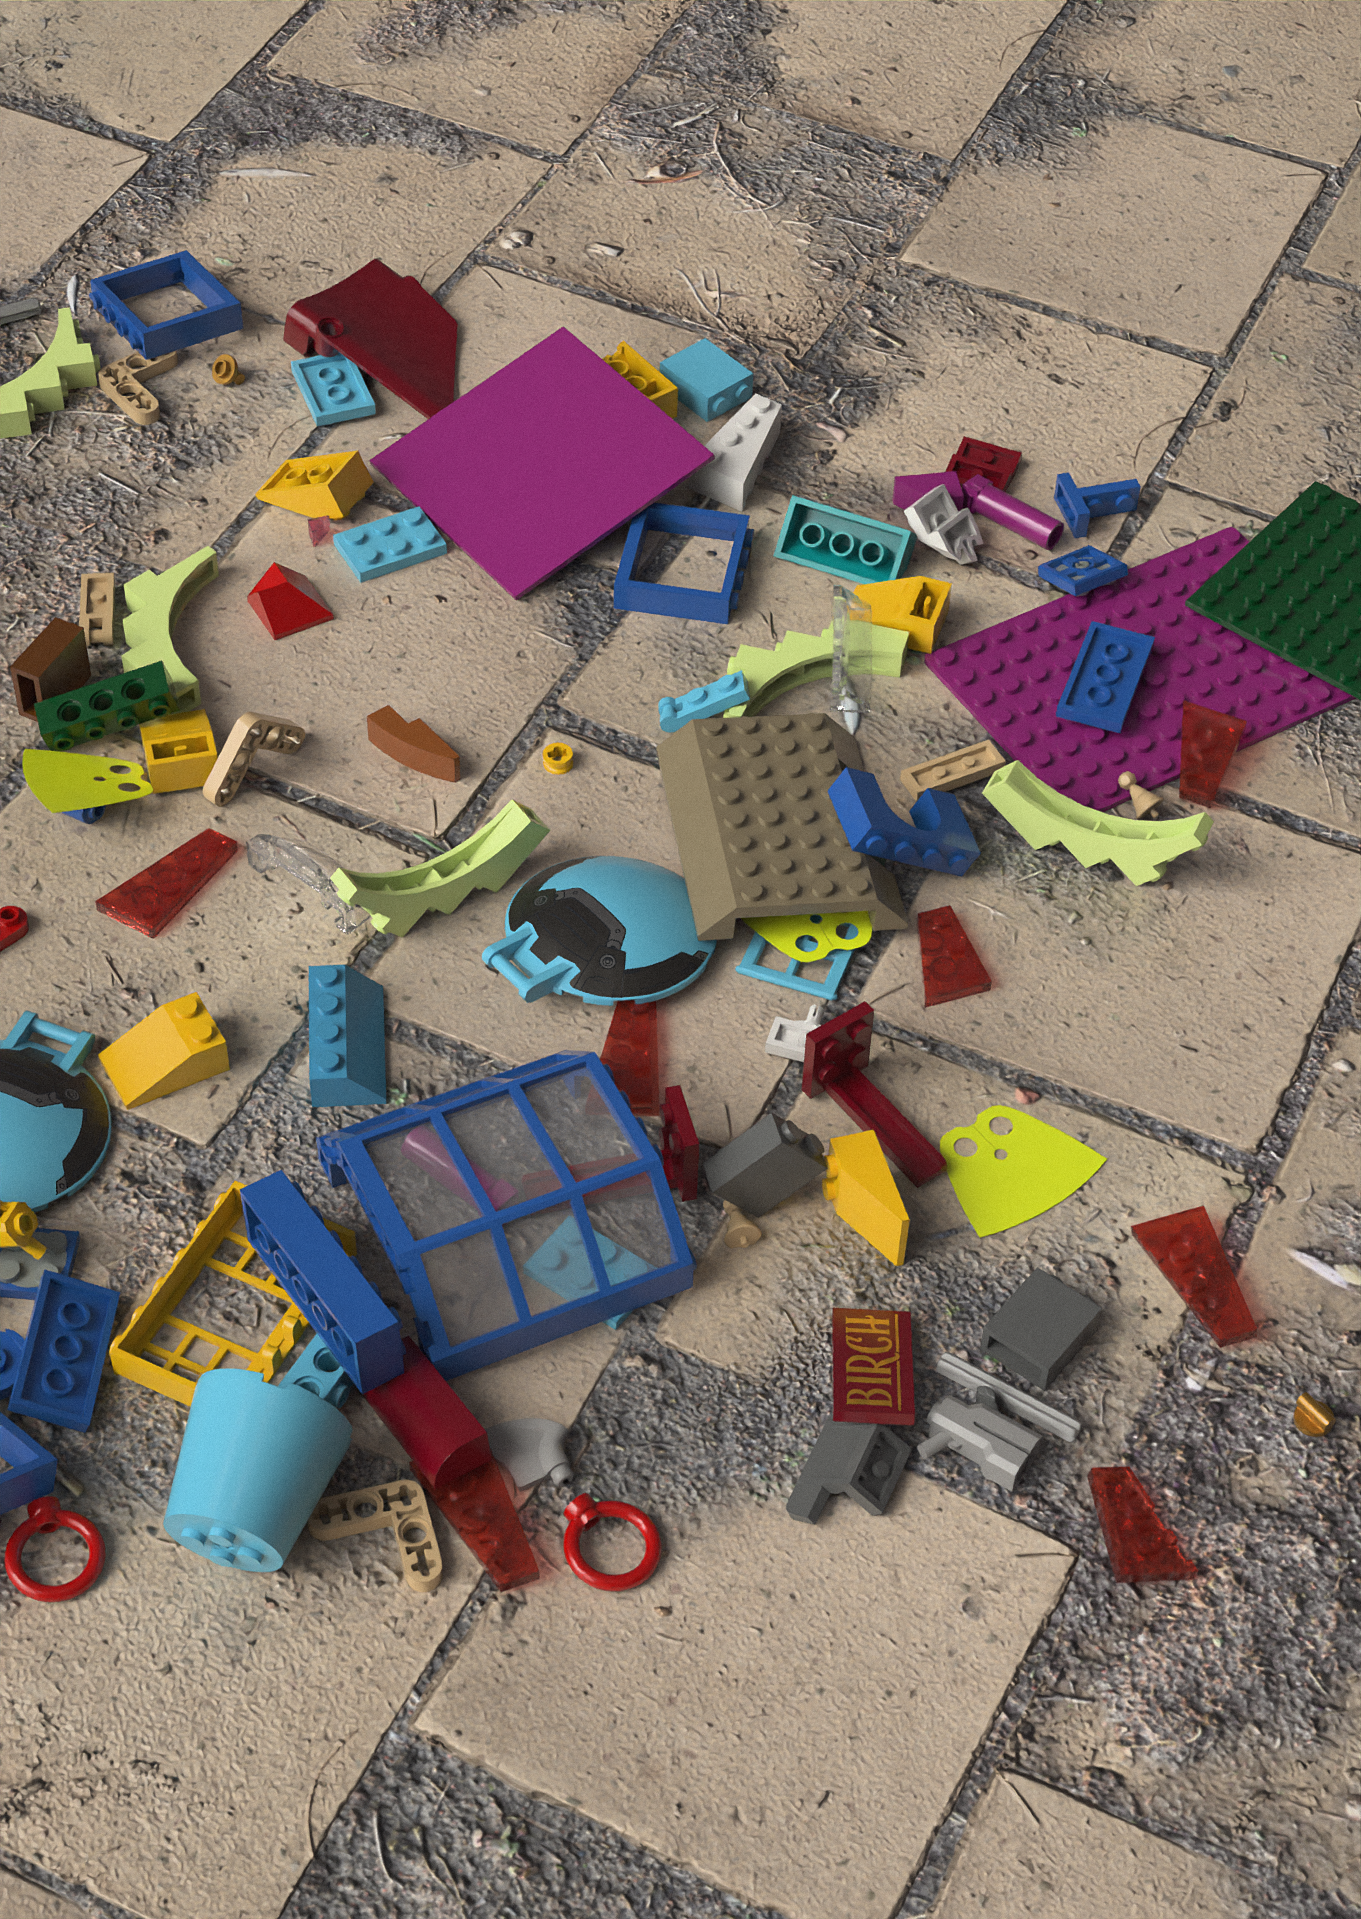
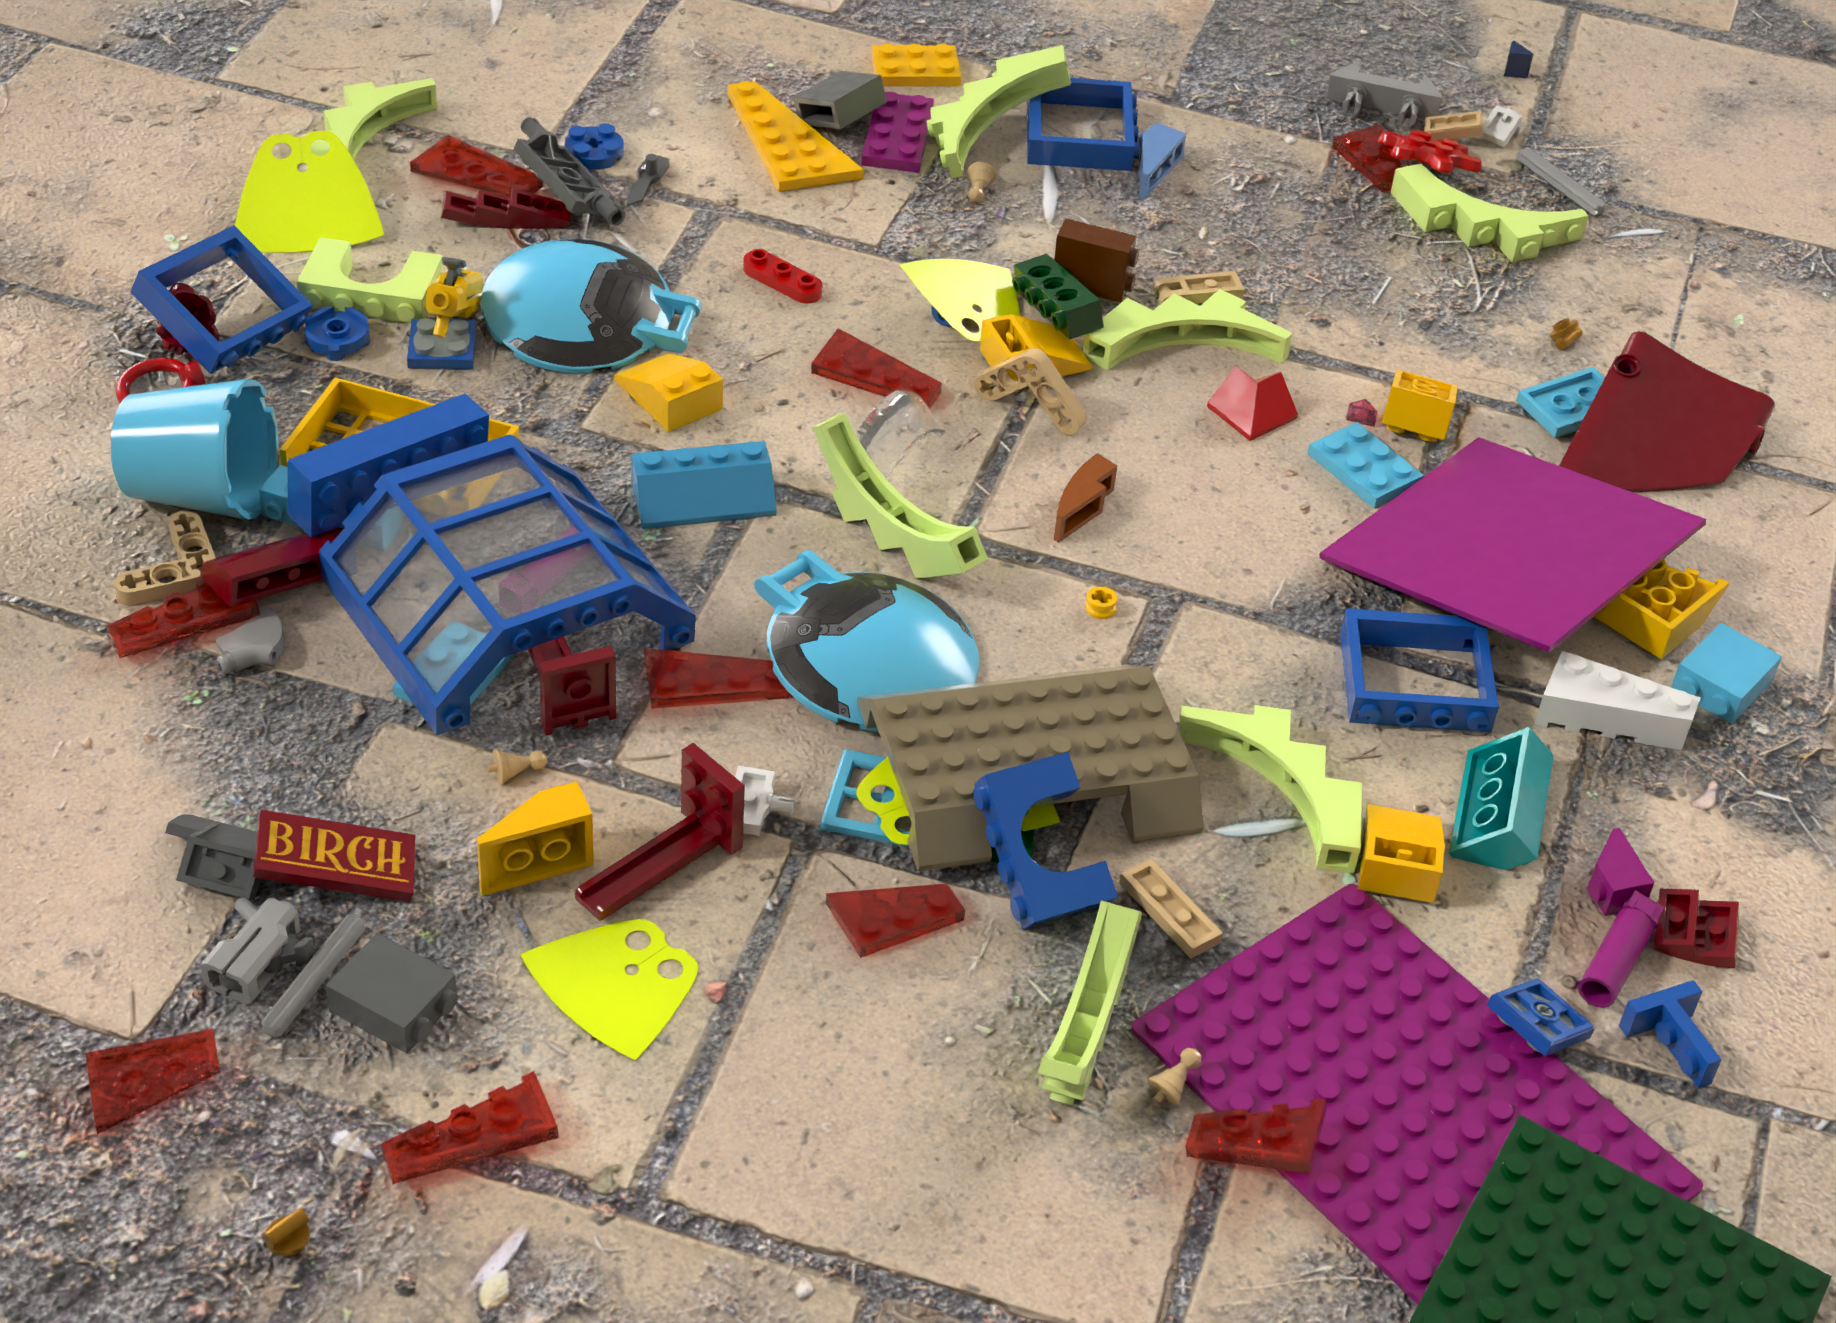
camera: 80 degrees right, 5 degrees down
blue plate [7,1269,120,1433] -> none
blue window [89,250,243,360] -> none
tan beam [98,350,178,425] -> none
red piece [563,1493,662,1592] -> none
medium azure plate [658,670,750,733] -> none
dark grey brick [702,1113,828,1218] -> none
clear windscreen [830,585,872,713] -> none
white plate [904,484,984,565] -> none
blue plate [1056,621,1155,733] -> none

